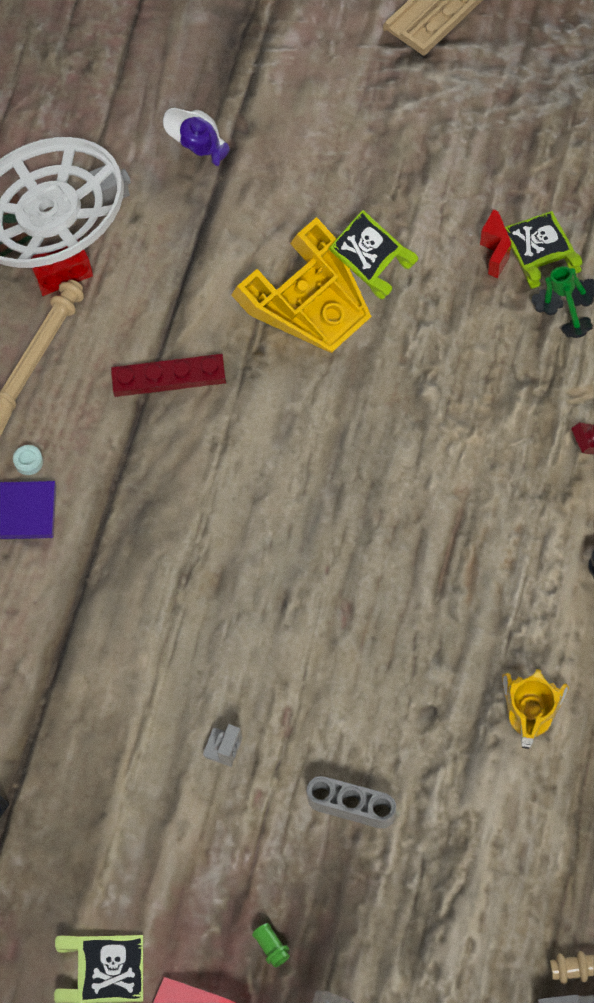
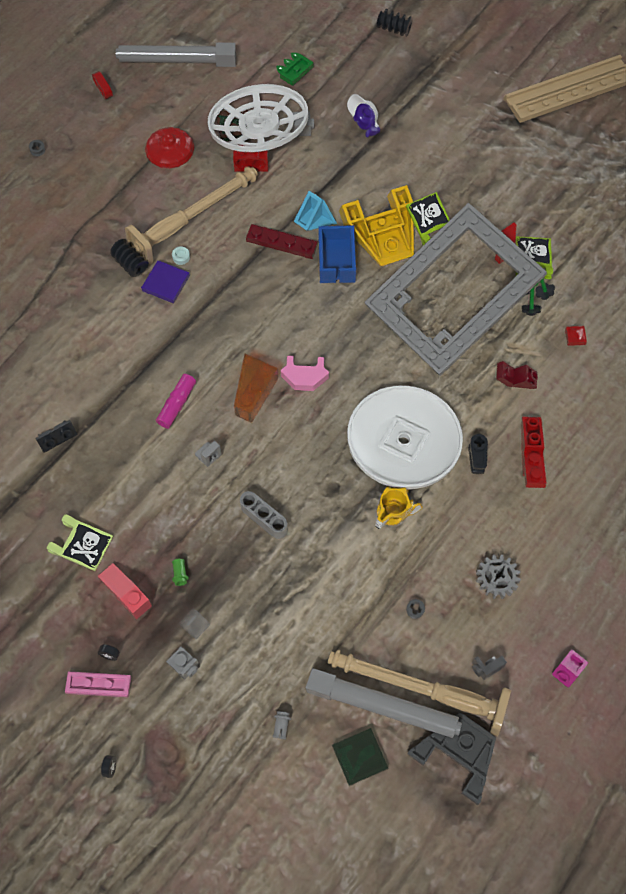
camera: 20 degrees right, 0 degrees up
none -> dark pink axle [156,374,196,429]
none -> clear orange wedge [234,354,278,423]
none -> green plate [276,53,314,86]
none -> bright pink piece [281,356,329,391]
none -> medium azure slope [294,191,337,231]
none -> blue piece [318,226,356,283]
none -> white dish [347,386,463,489]
none -> light grey plate [364,203,547,376]

